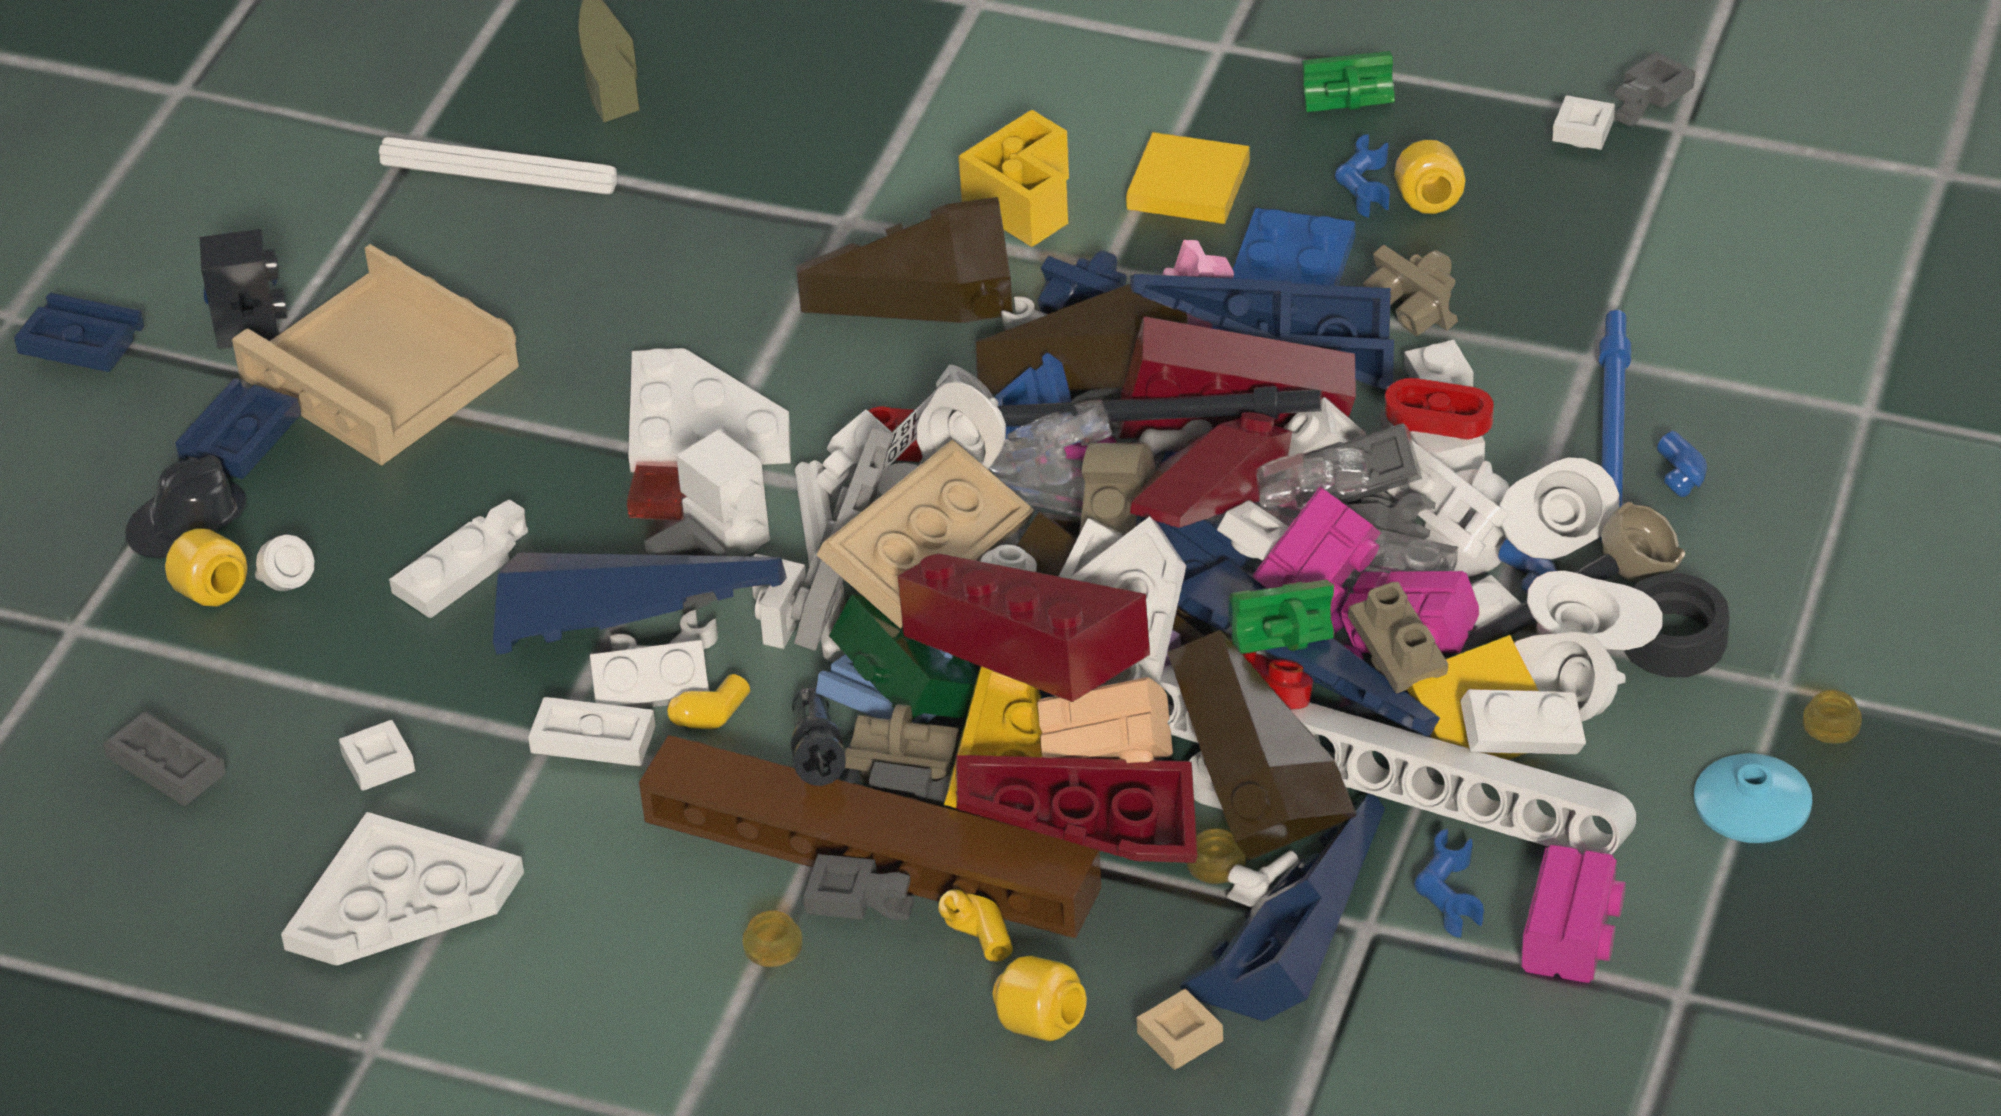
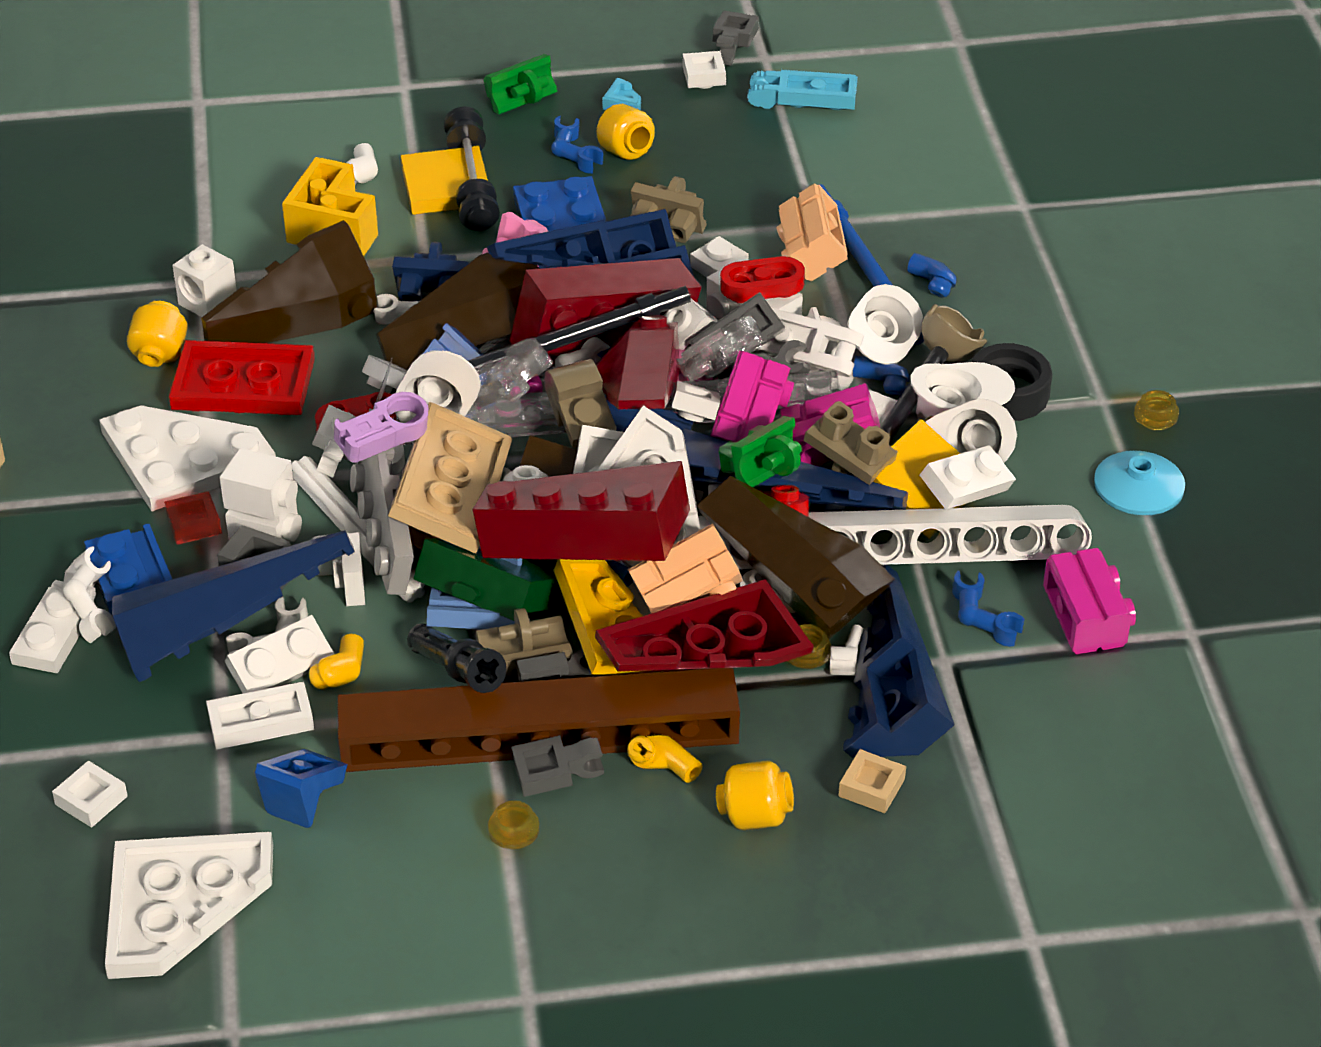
camera: 30 degrees left, 0 degrees up
none -> white arm [63,547,116,643]
none -> blue plate [84,524,172,615]
none -> yellow head [127,301,187,367]
none -> red plate [169,340,315,415]
none -> white brick [173,244,237,317]
none -> blue slope [255,749,348,828]
none -> lavender piece [334,392,429,462]
none -> white arm [346,143,378,185]
none -> black axle [444,106,500,231]
none -> medium azure tile [602,78,641,110]
none -> medium azure hinge [747,70,858,110]
none -> light nougat brick [776,184,848,281]

